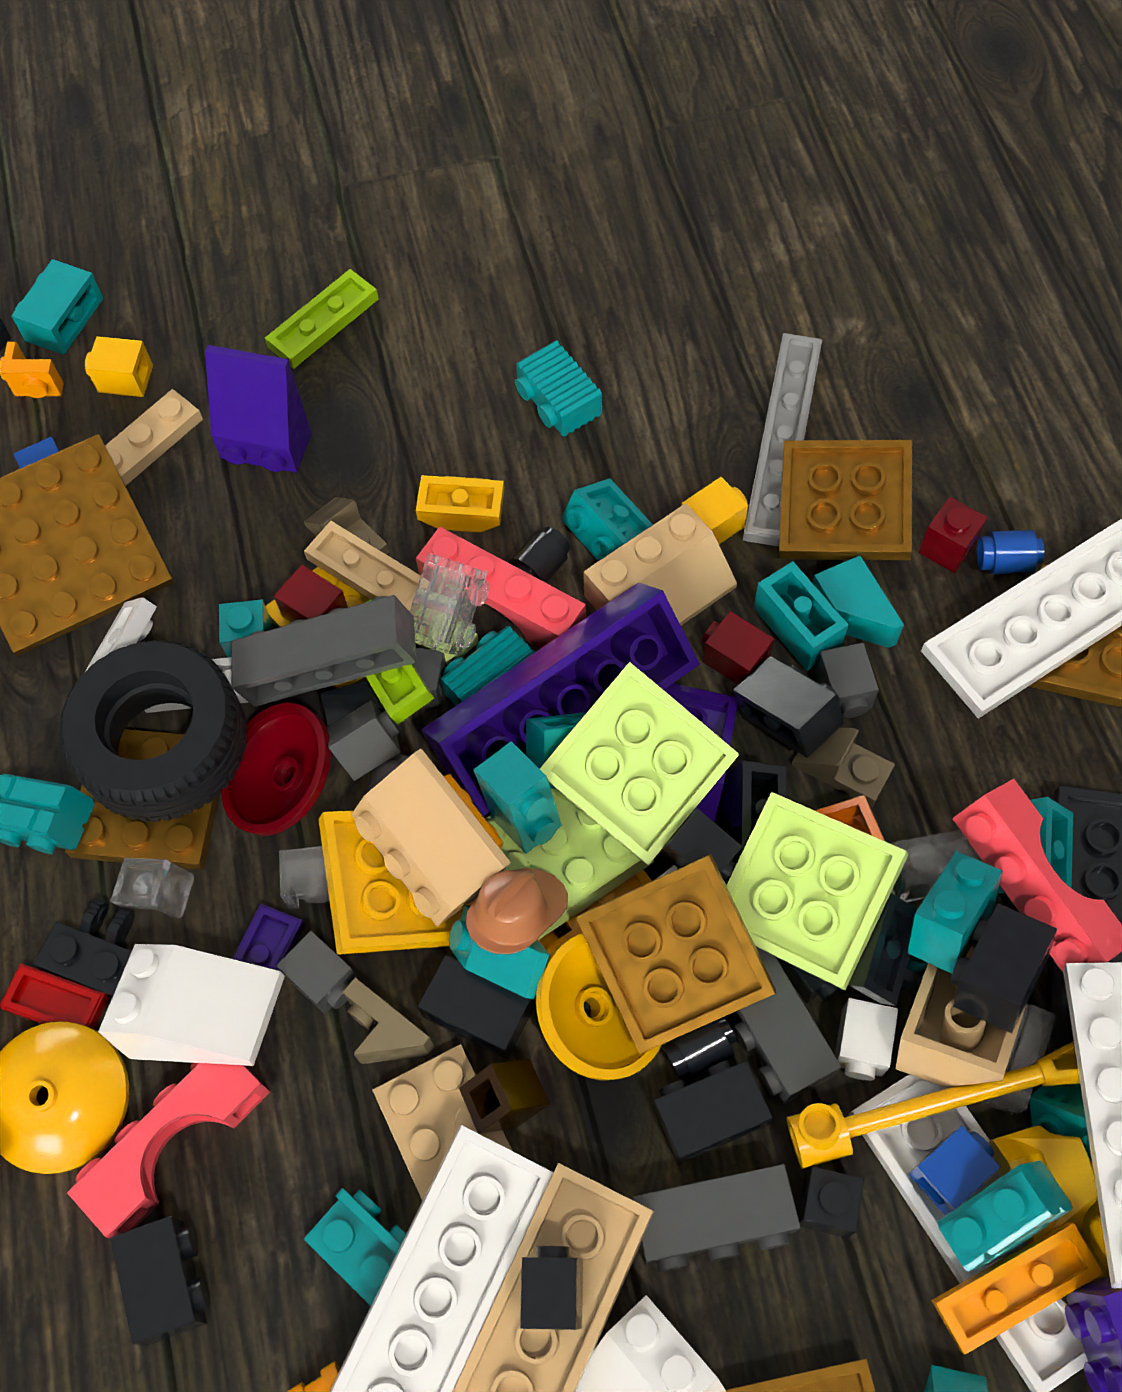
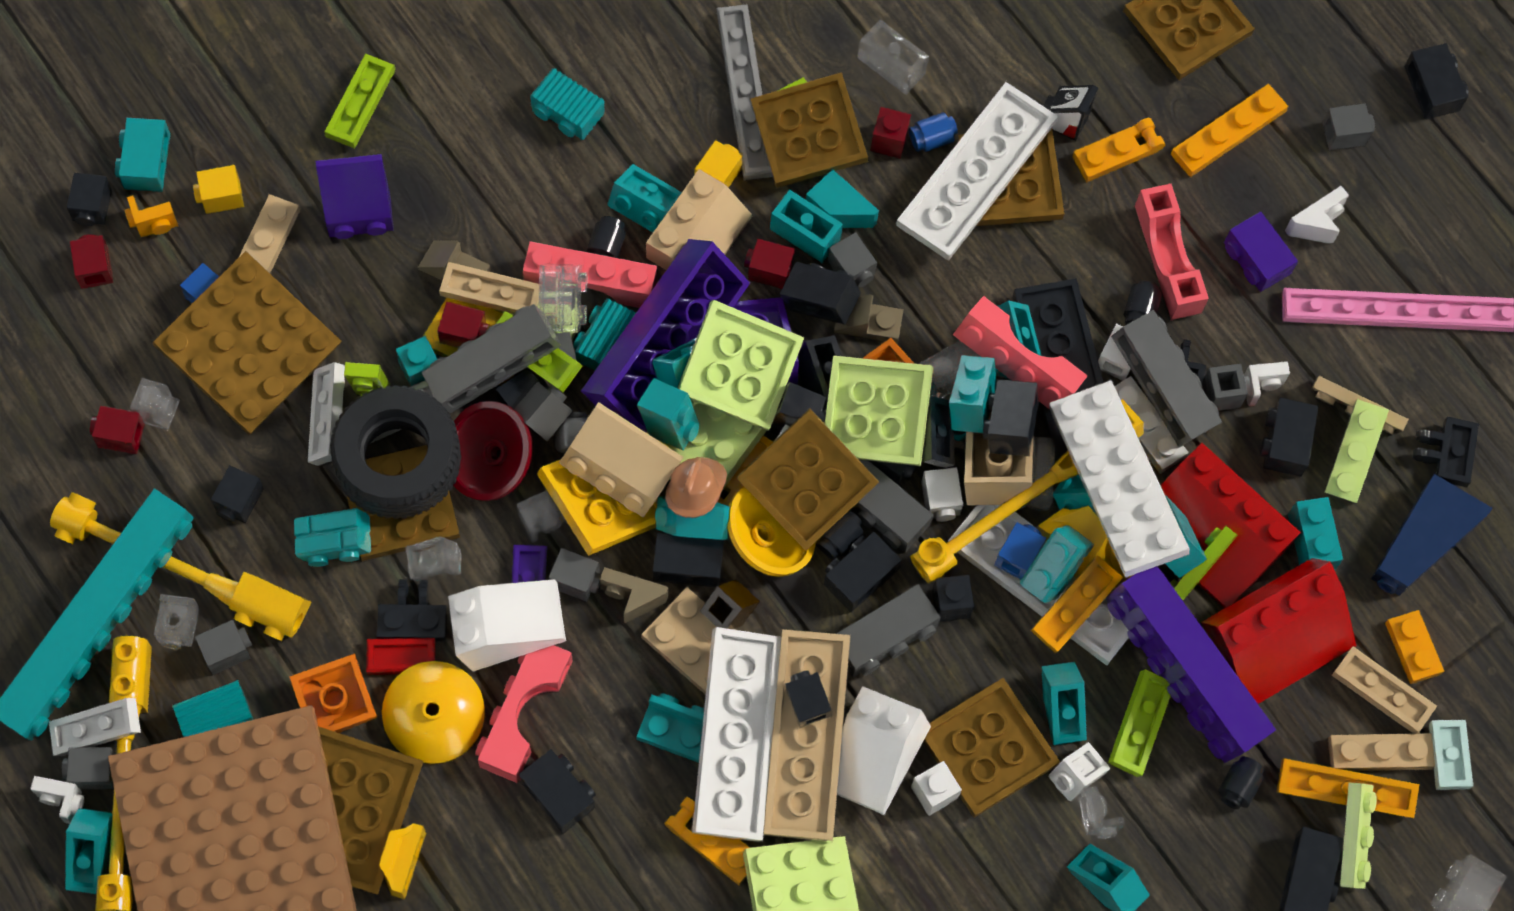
camera: 30 degrees left, 5 degrees up
yellow slope [416,475,505,533] -> none
none -> lime plate [344,362,390,397]
none -> clear brick [858,19,929,94]

